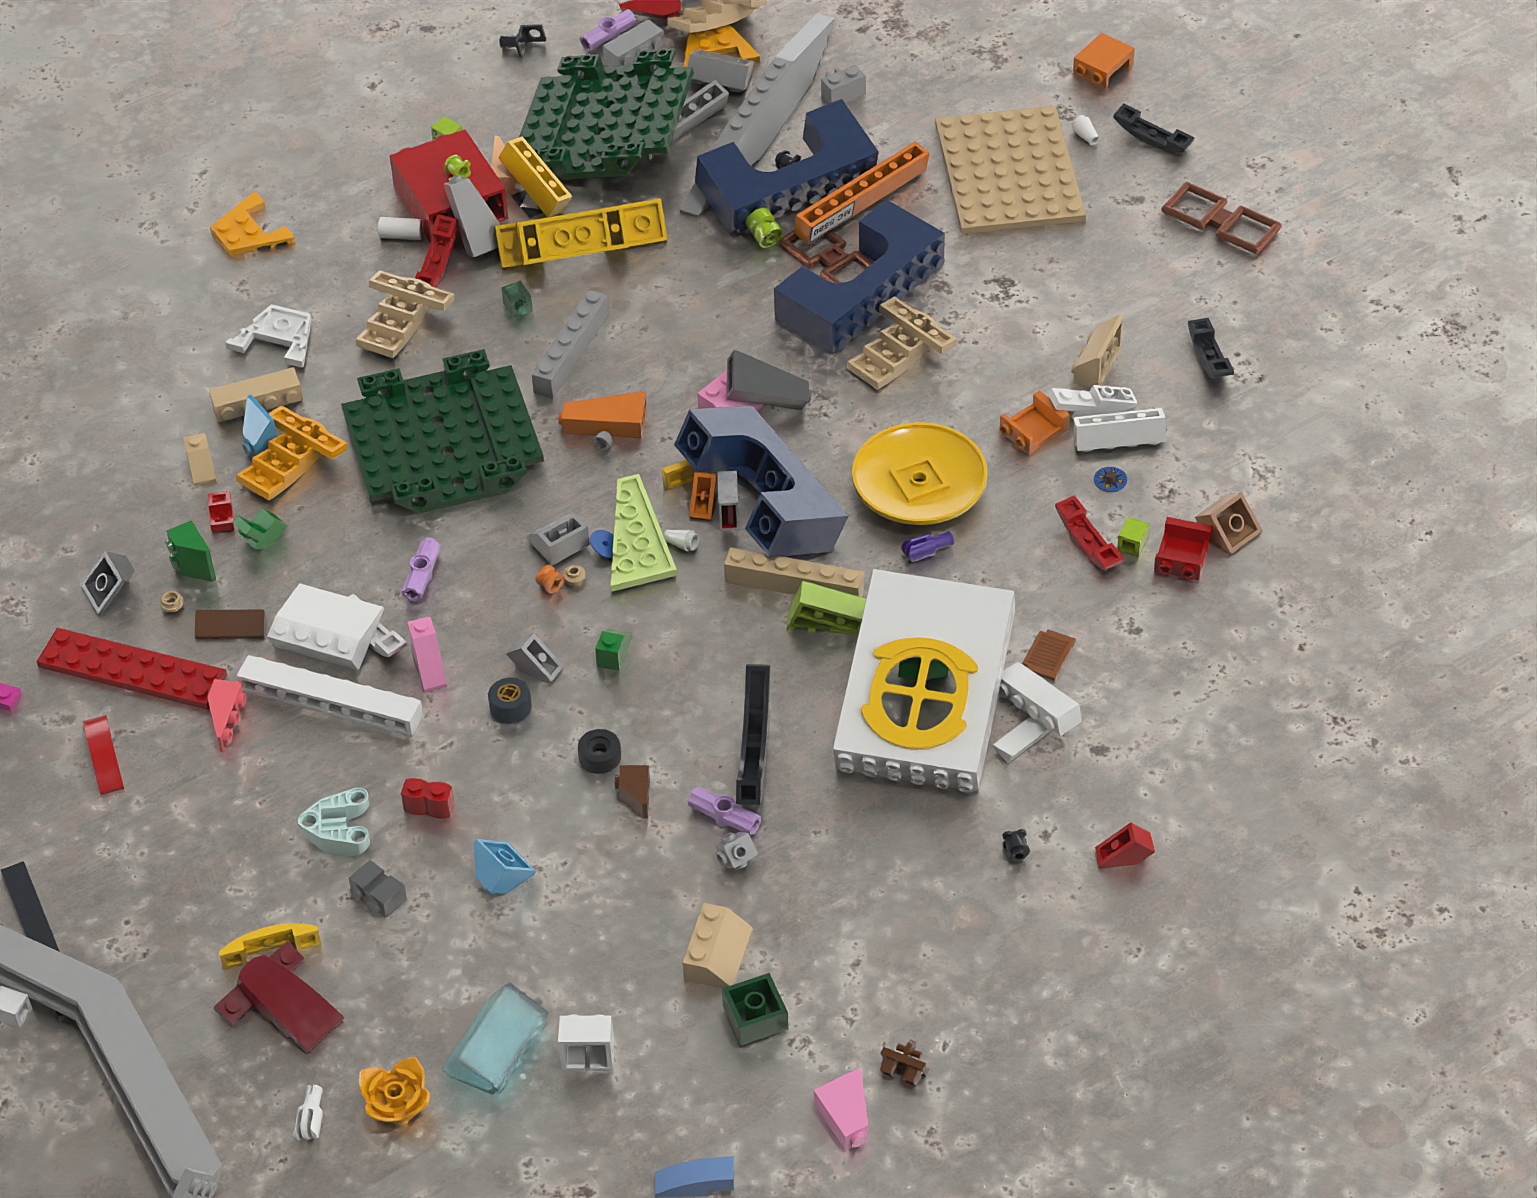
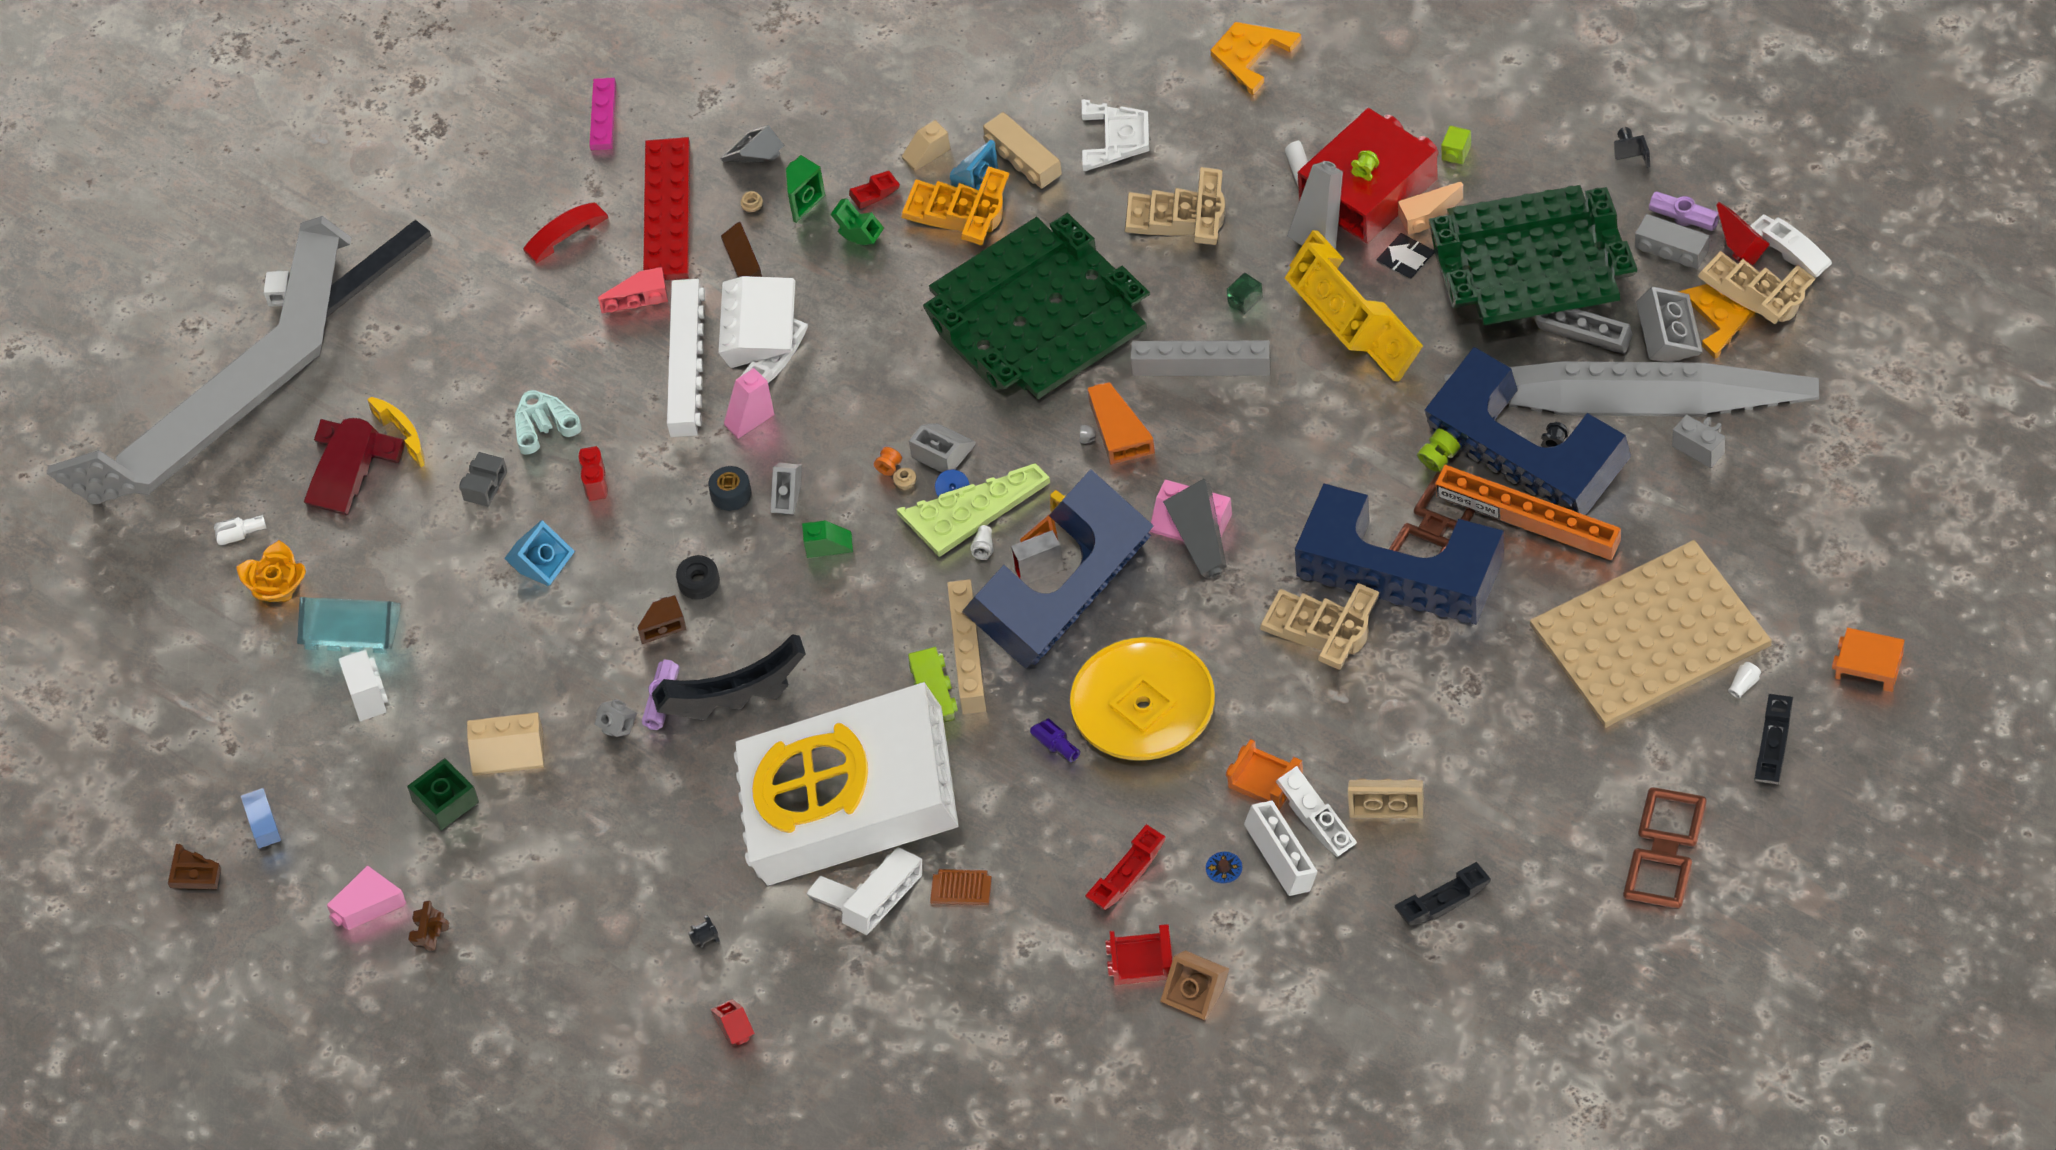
camera: 75 degrees right, 5 degrees up
lavender piece [402,537,441,602] -> none
red slope [415,214,458,288] -> none
yellow brick [498,137,573,217] -> none
lime brick [1117,517,1150,558] -> none

